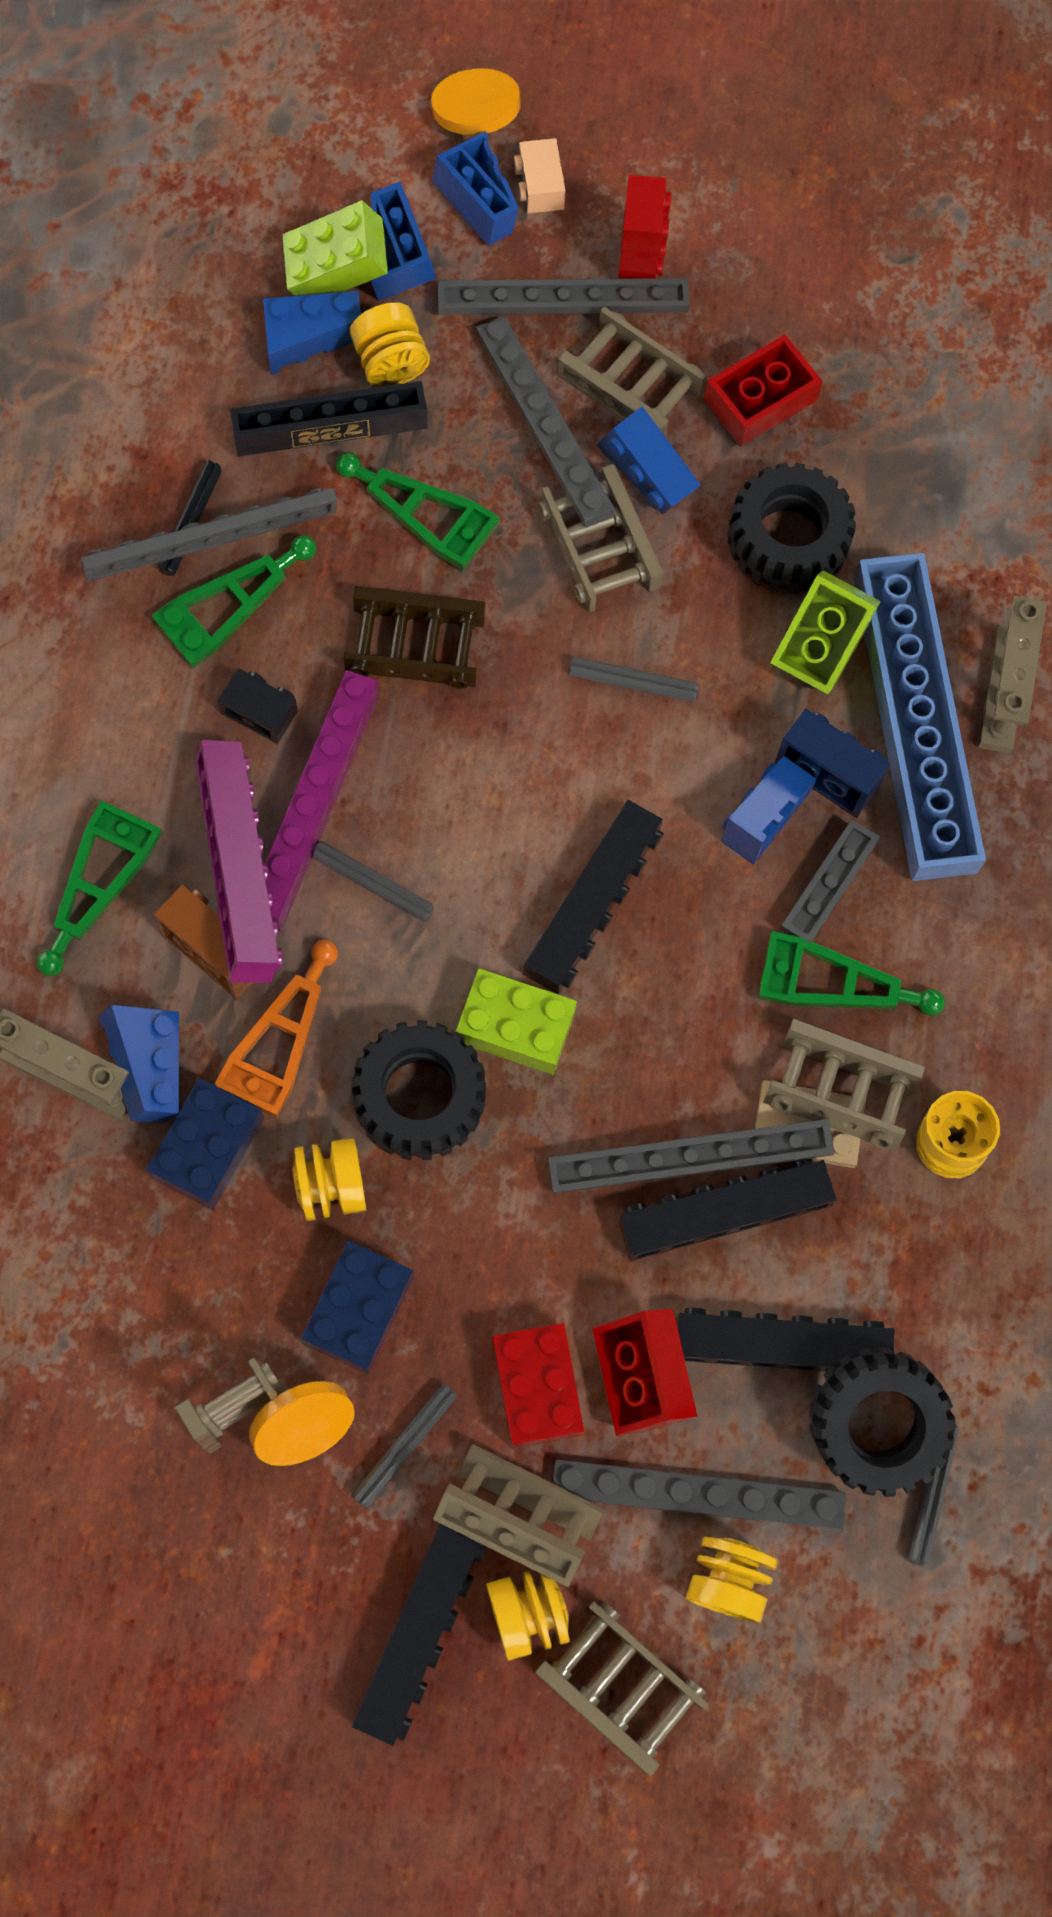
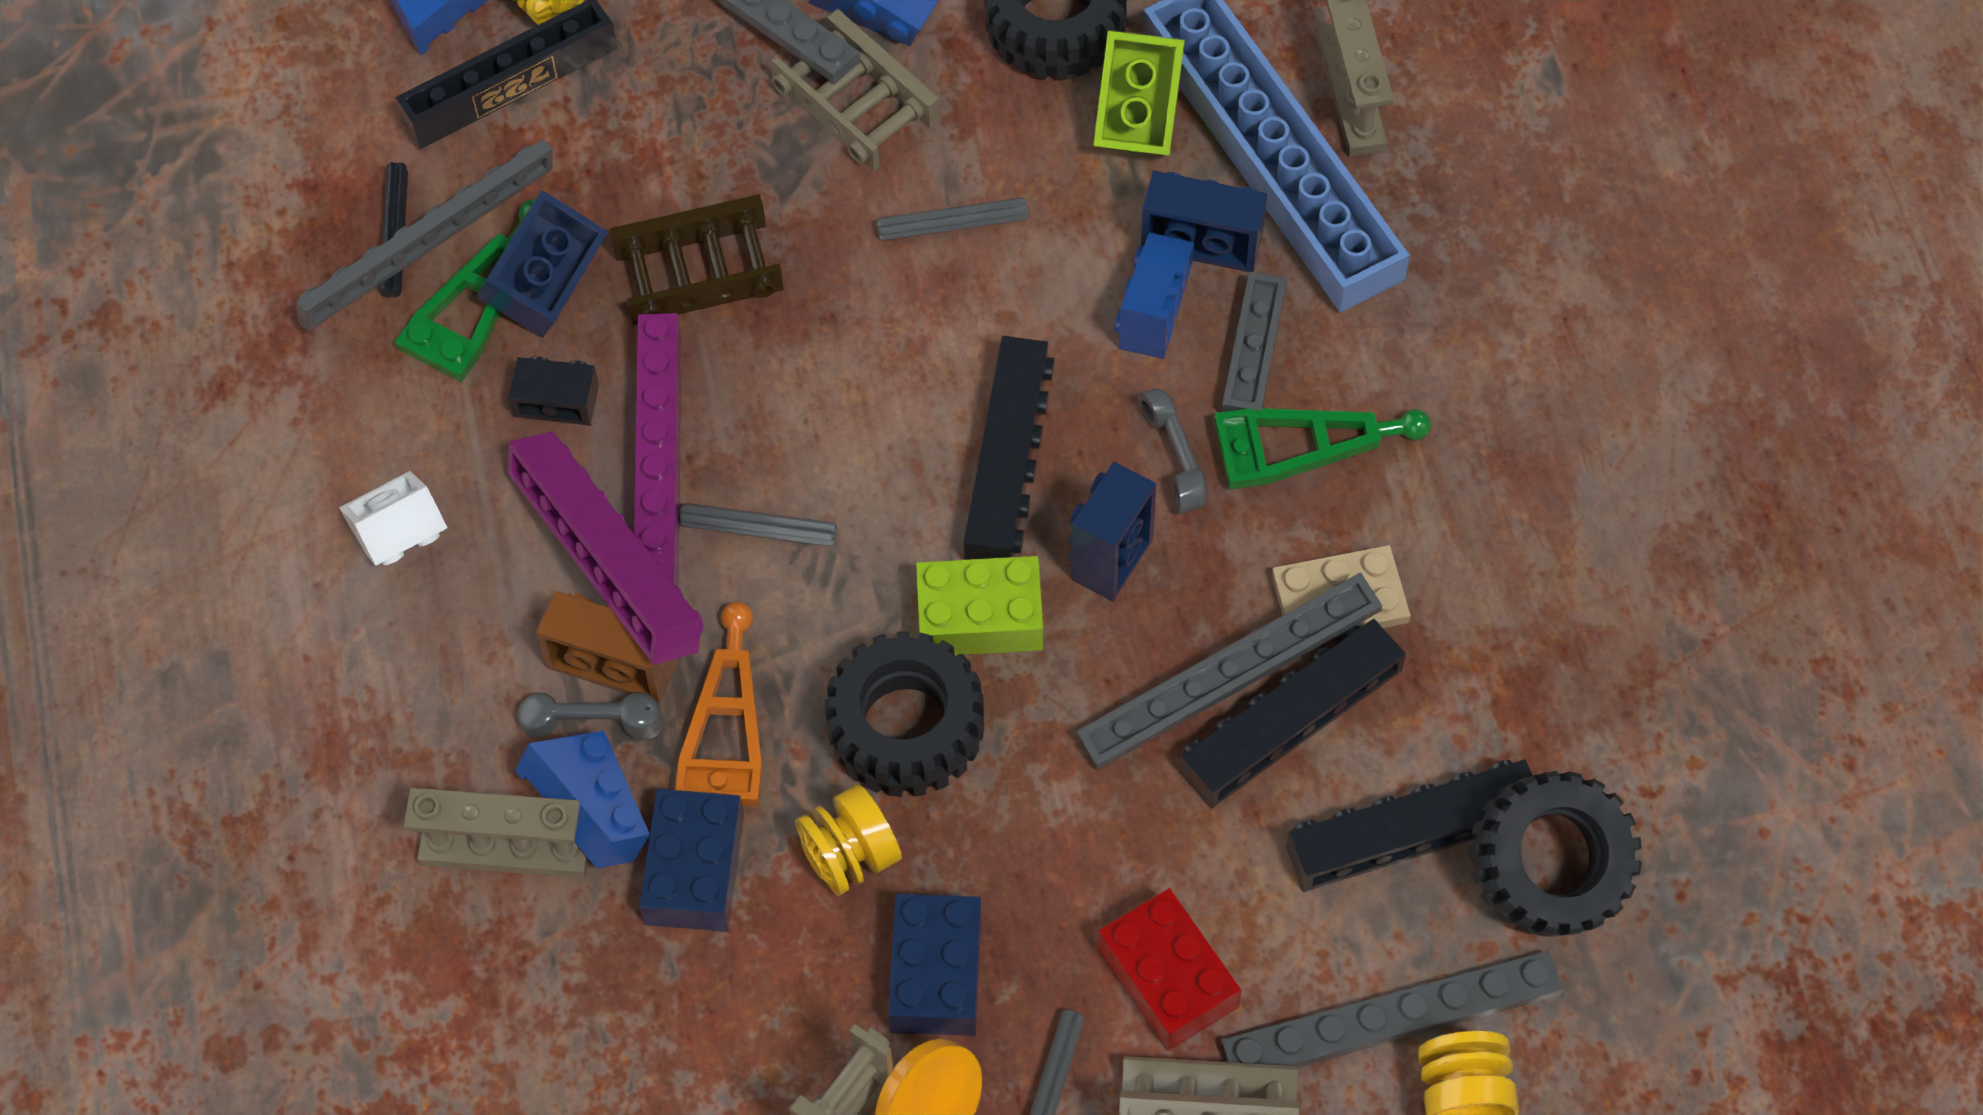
camera: 15 degrees left, 10 degrees down
green plate [36,800,163,977] -> none
green plate [335,452,500,571] -> none
red brick [592,1309,698,1436] -> none
dark tan fence [763,1019,925,1152] -> none
dark grey axle [908,1425,959,1567] -> none
yellow wheel [916,1091,1000,1178] -> none
none -> white slope [339,471,447,566]
none -> dark blue brick [476,190,609,338]
none -> dark grey piece [517,692,664,740]
none -> dark blue brick [1068,461,1157,602]
none -> dark grey piece [1137,388,1207,515]

